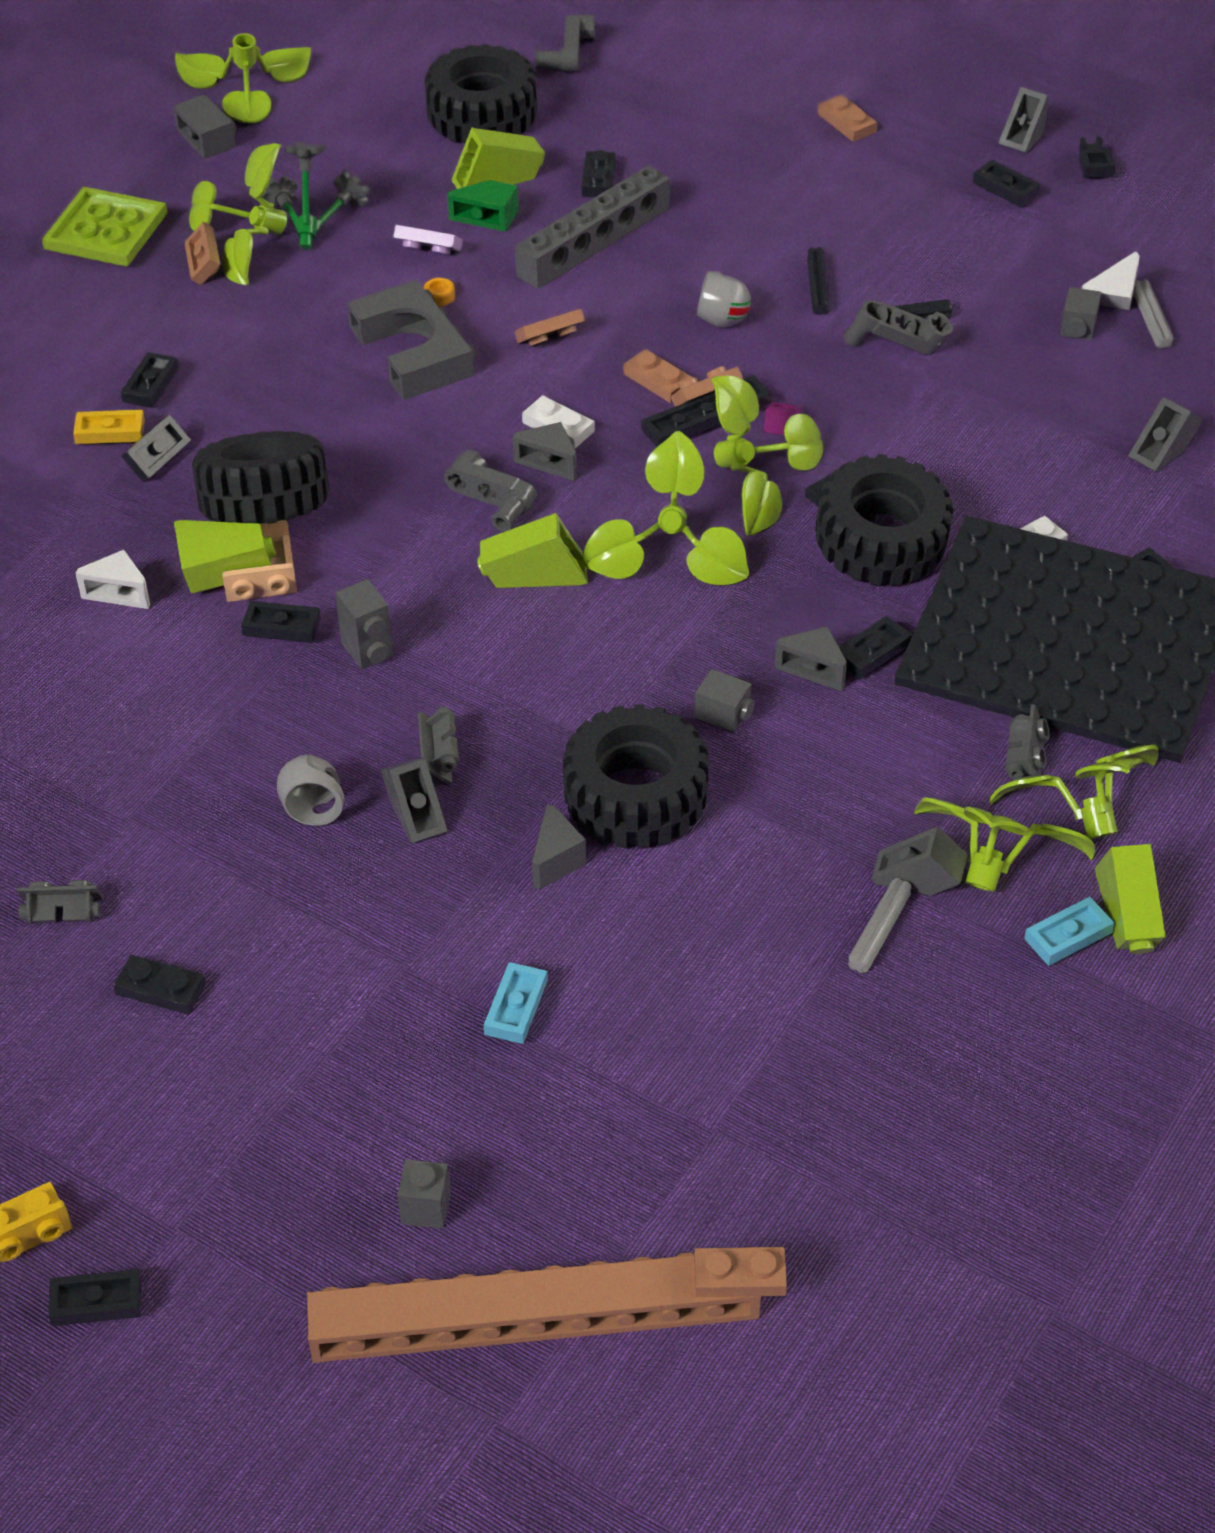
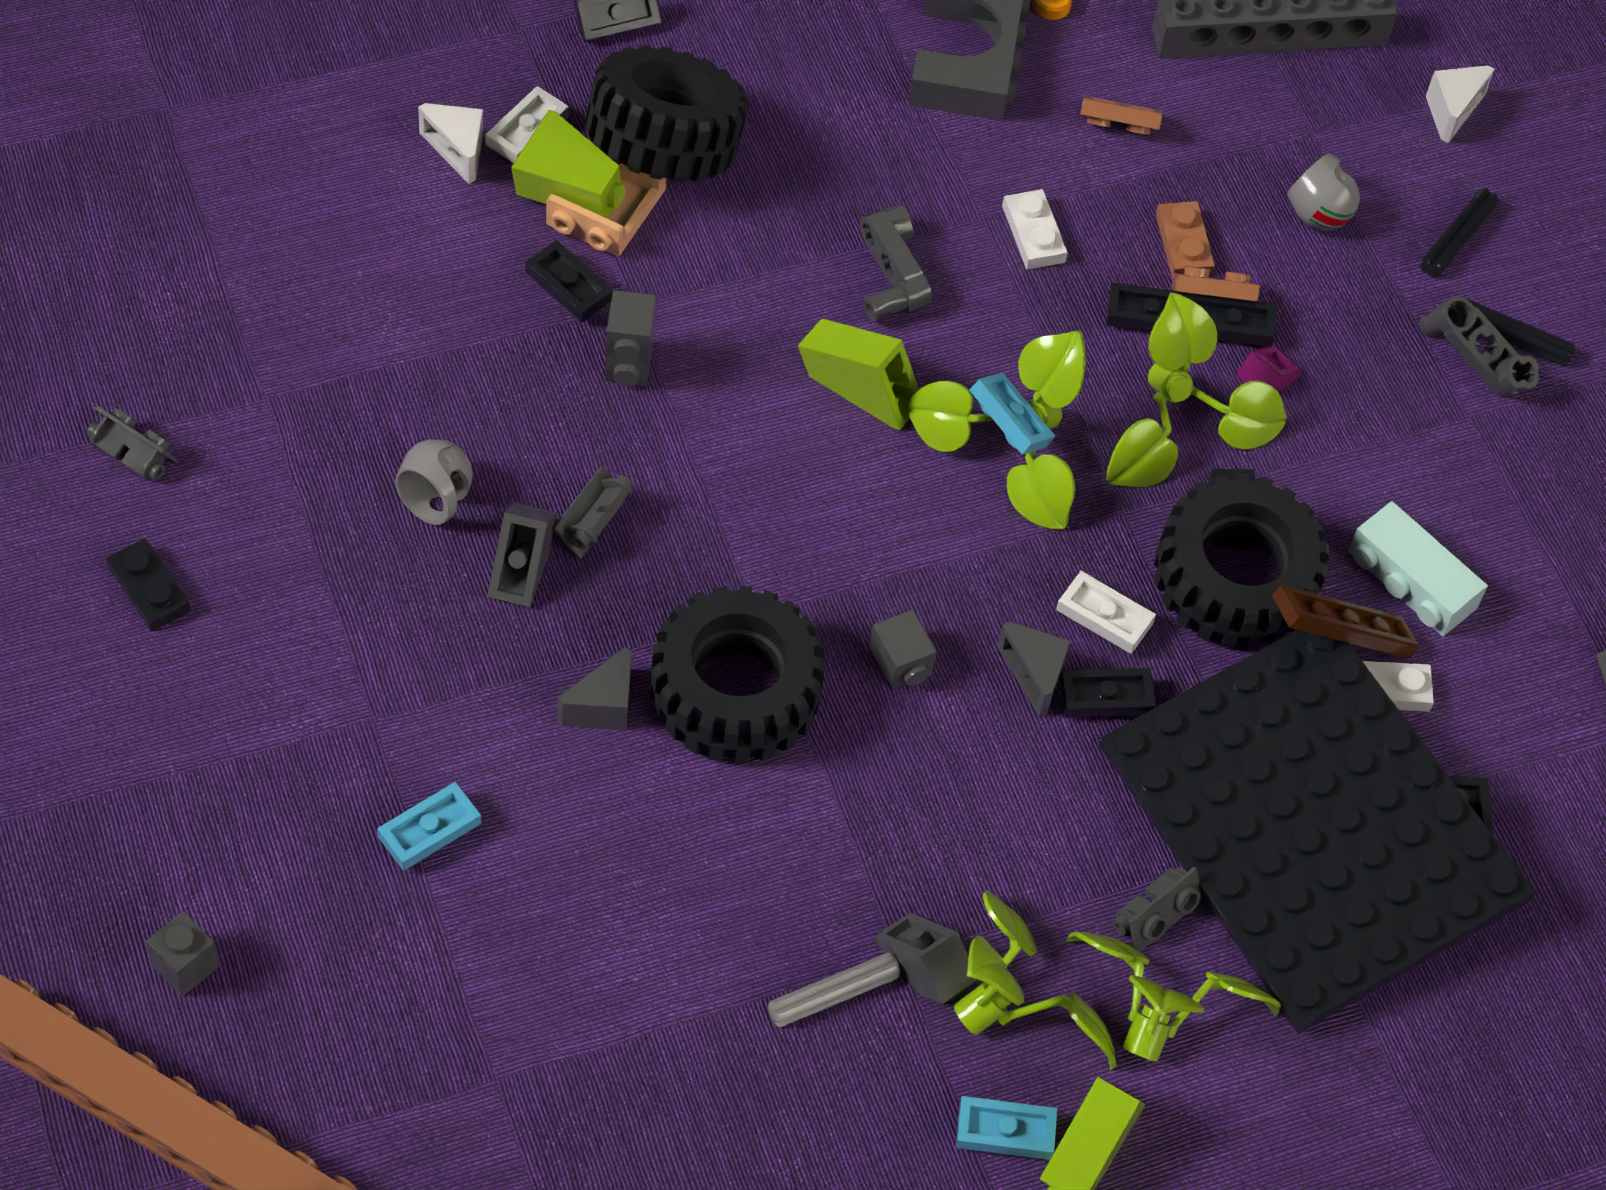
camera: 30 degrees right, 10 degrees up
dark grey slope [513,422,577,481] -> none
none -> white plate [485,86,569,163]
none -> medium azure plate [969,373,1056,455]
none -> white plate [1056,571,1156,654]
none -> reddish brown tile [1272,585,1420,659]
none -> light aqua brick [1348,501,1488,637]
none -> white slope [1426,65,1495,143]

